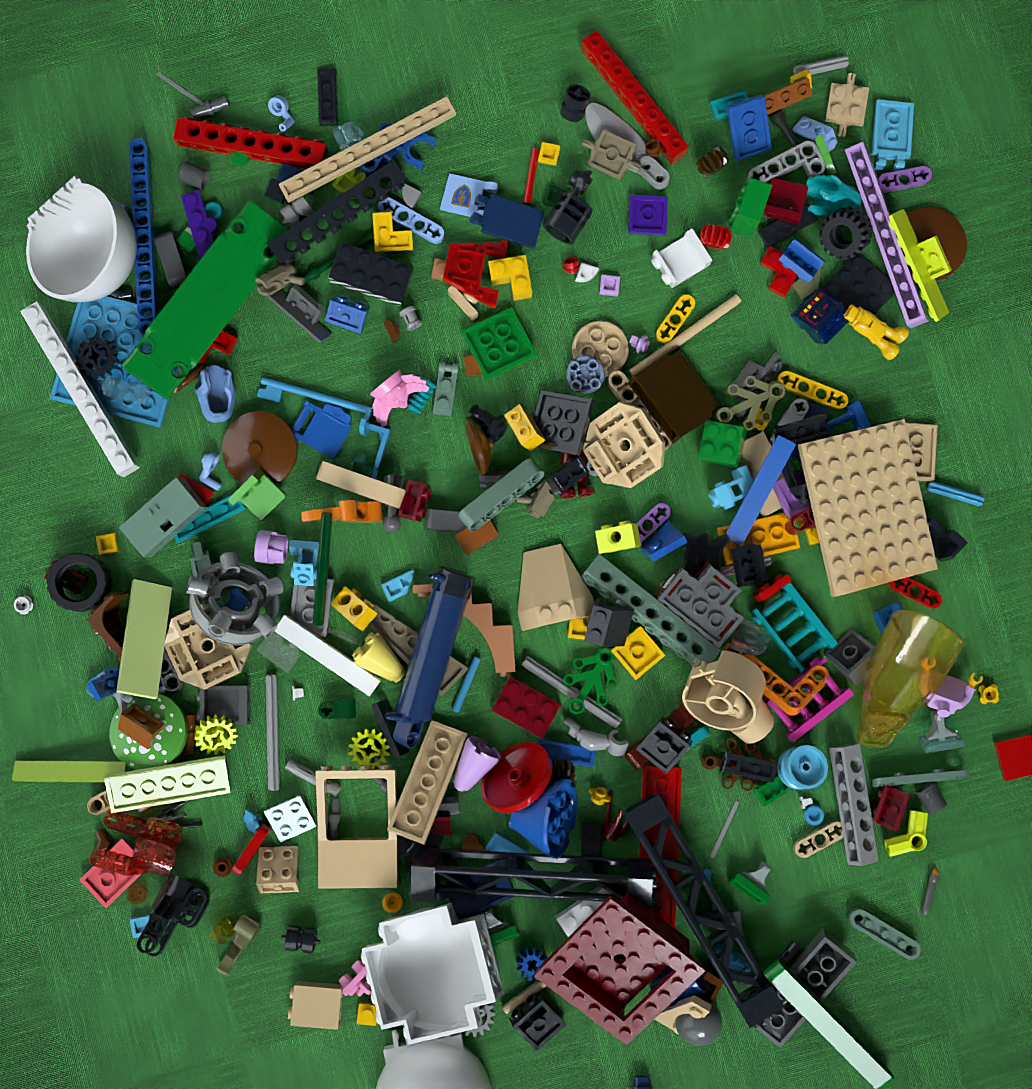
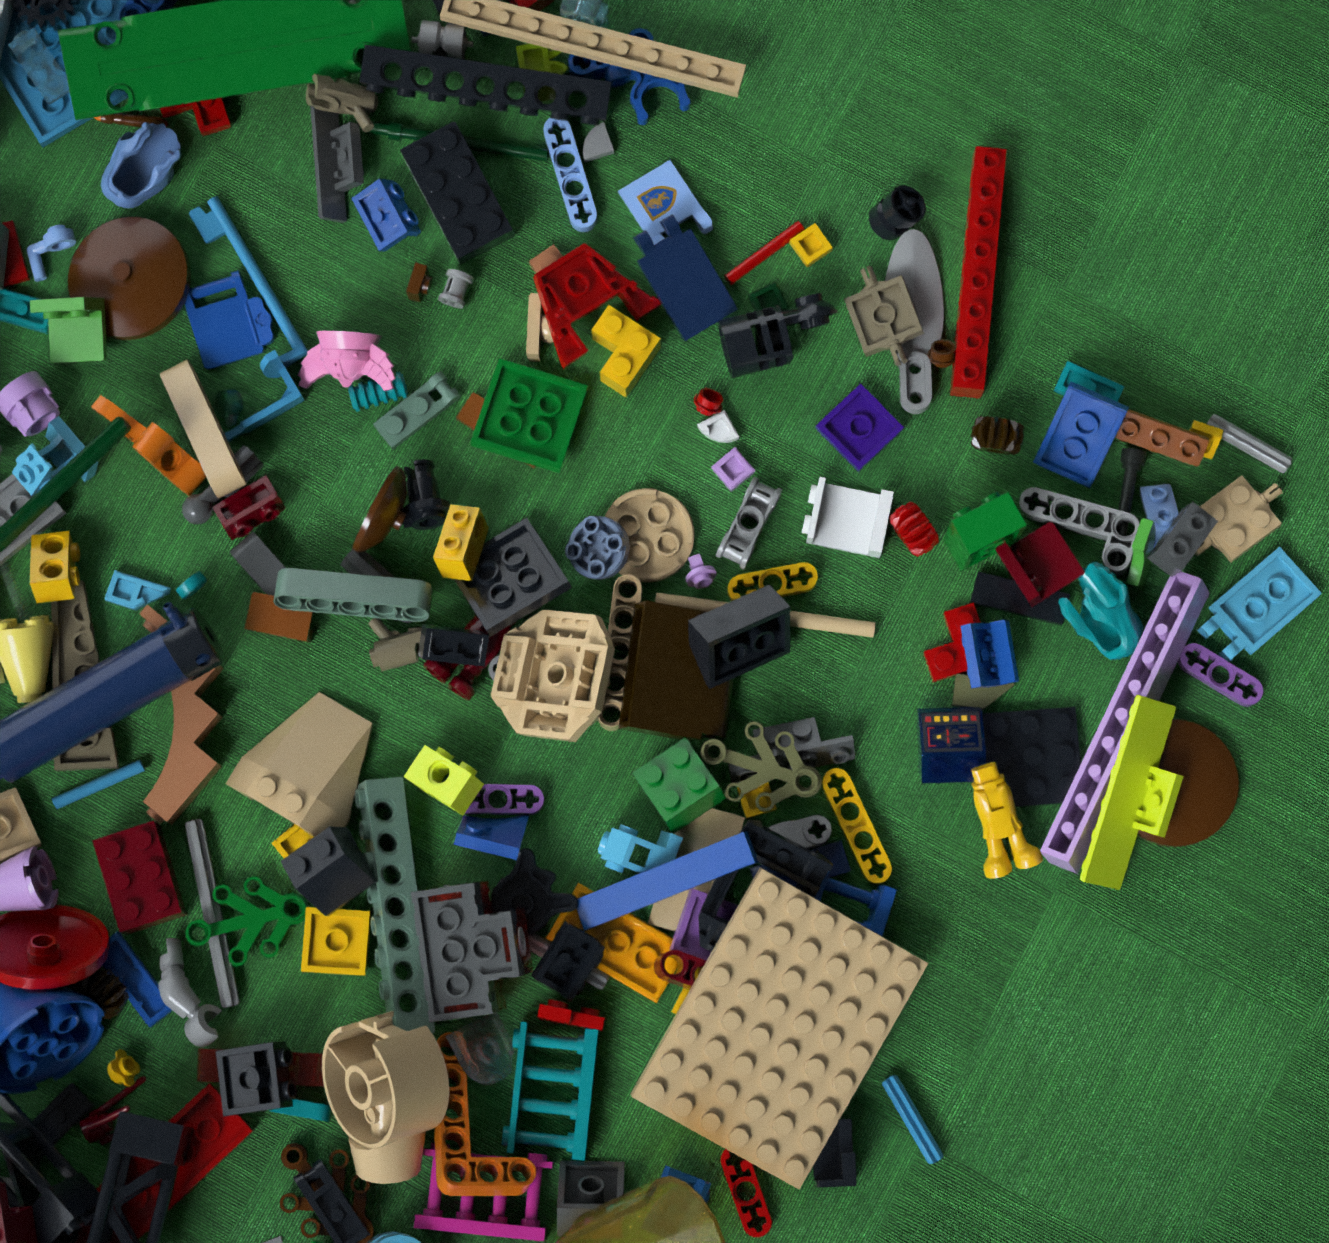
camera: 45 degrees right, 5 degrees down
yellow plate [372,212,413,252] -> none
black tyre [819,206,873,260] -> none
tan tile [905,422,938,482] -> none
none -> teal tile [176,571,207,600]
none -> black slope [688,585,790,689]
none -> light grey piece [716,476,783,570]
none -> dark grey brick [1147,502,1218,577]

